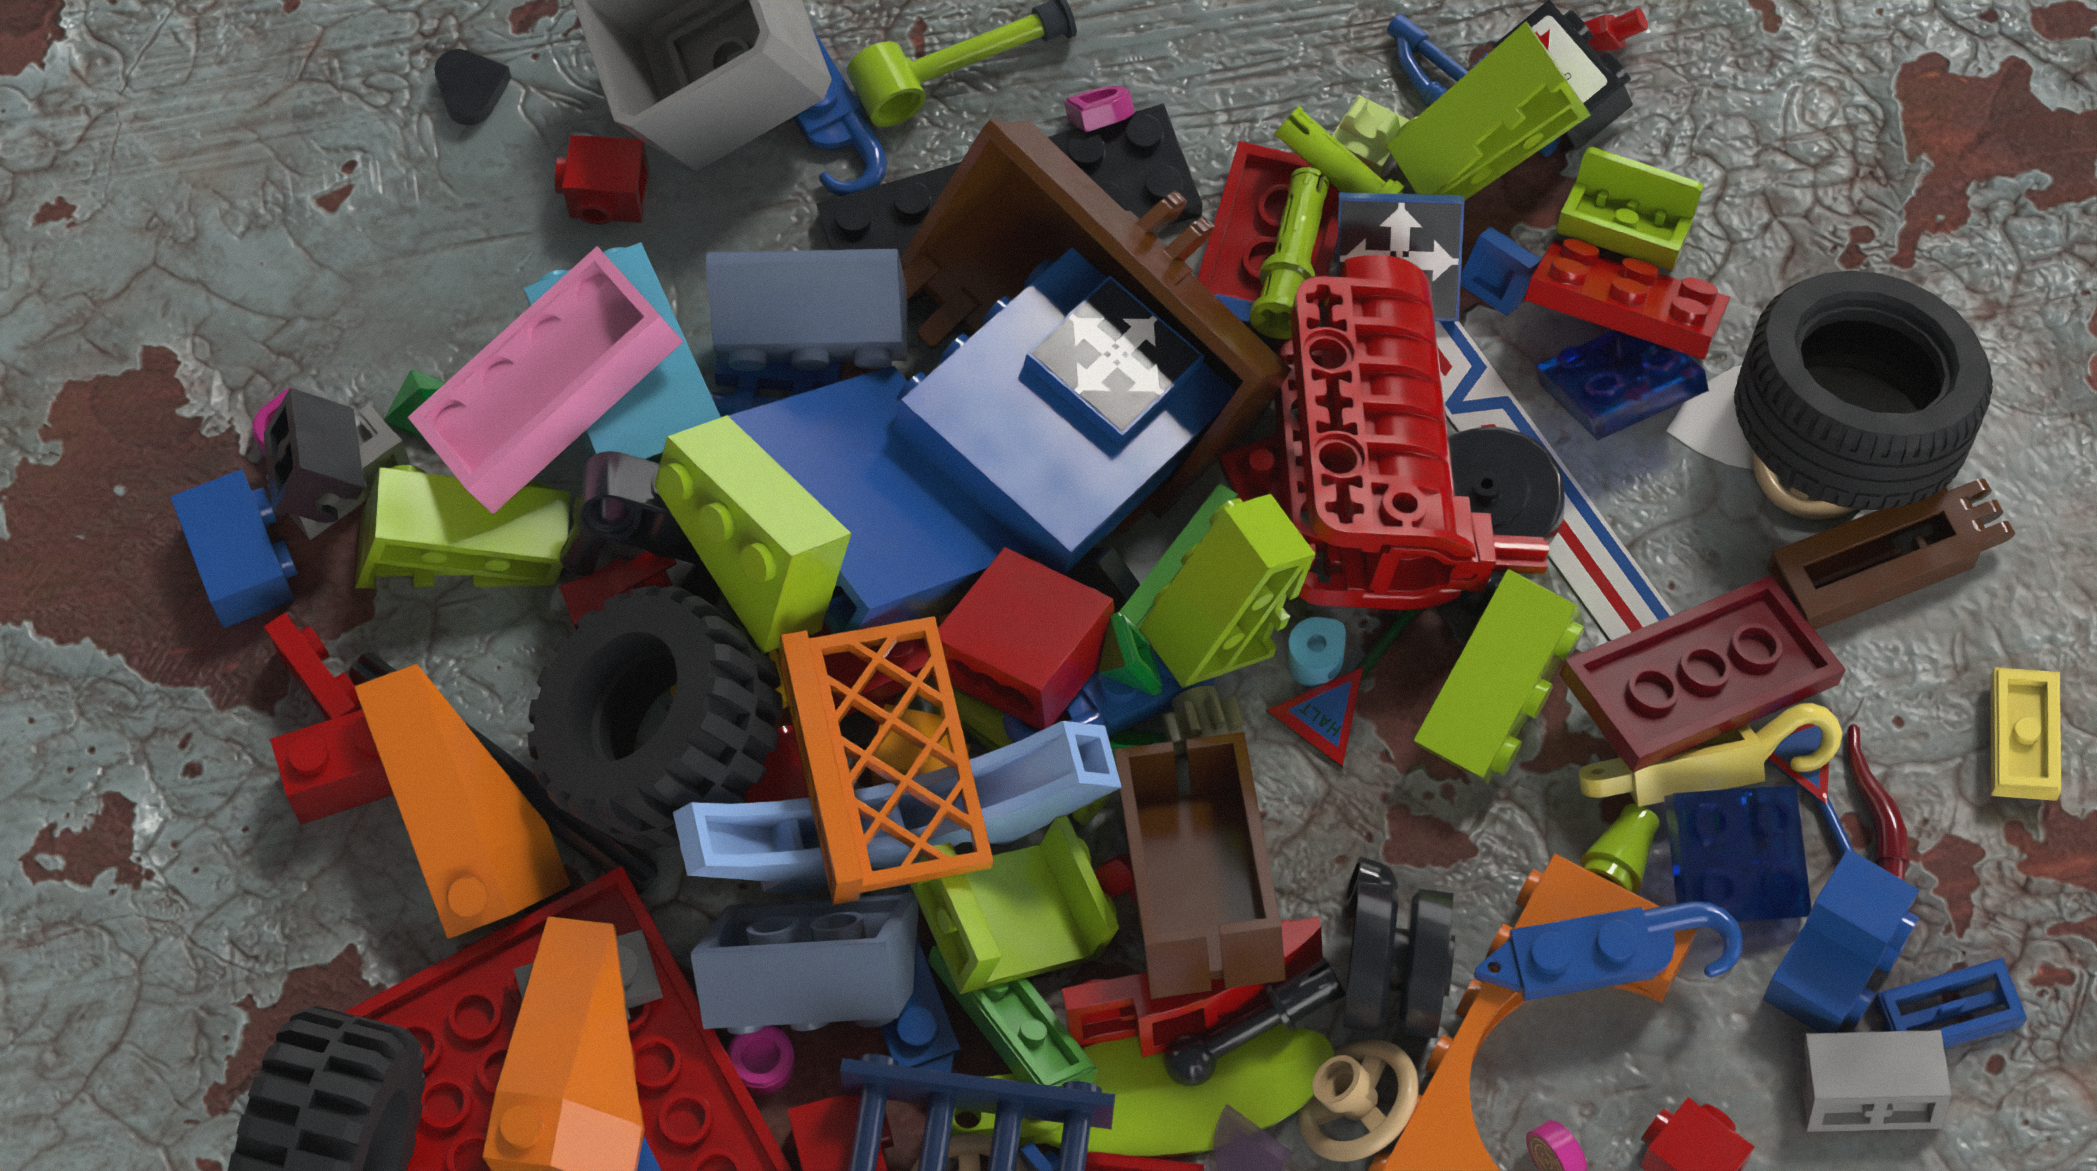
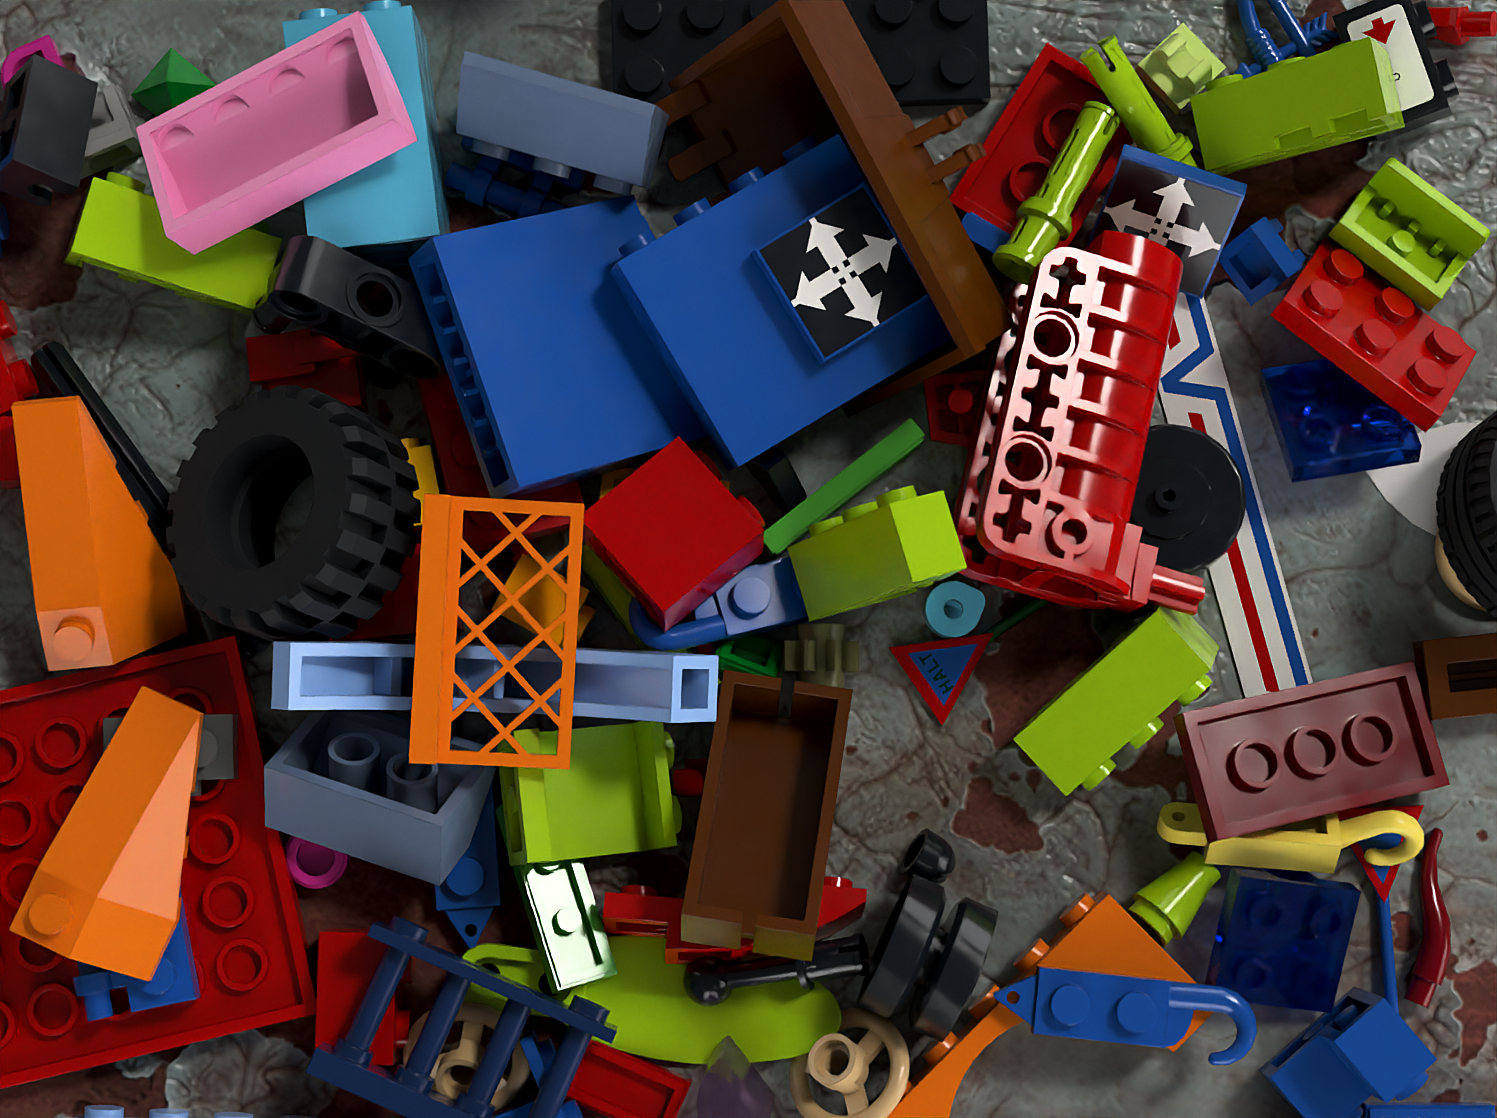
camera: 15 degrees right, 20 degrees up
lime wedge [654,415,851,654] -> none
green slope [1098,611,1163,696] -> none

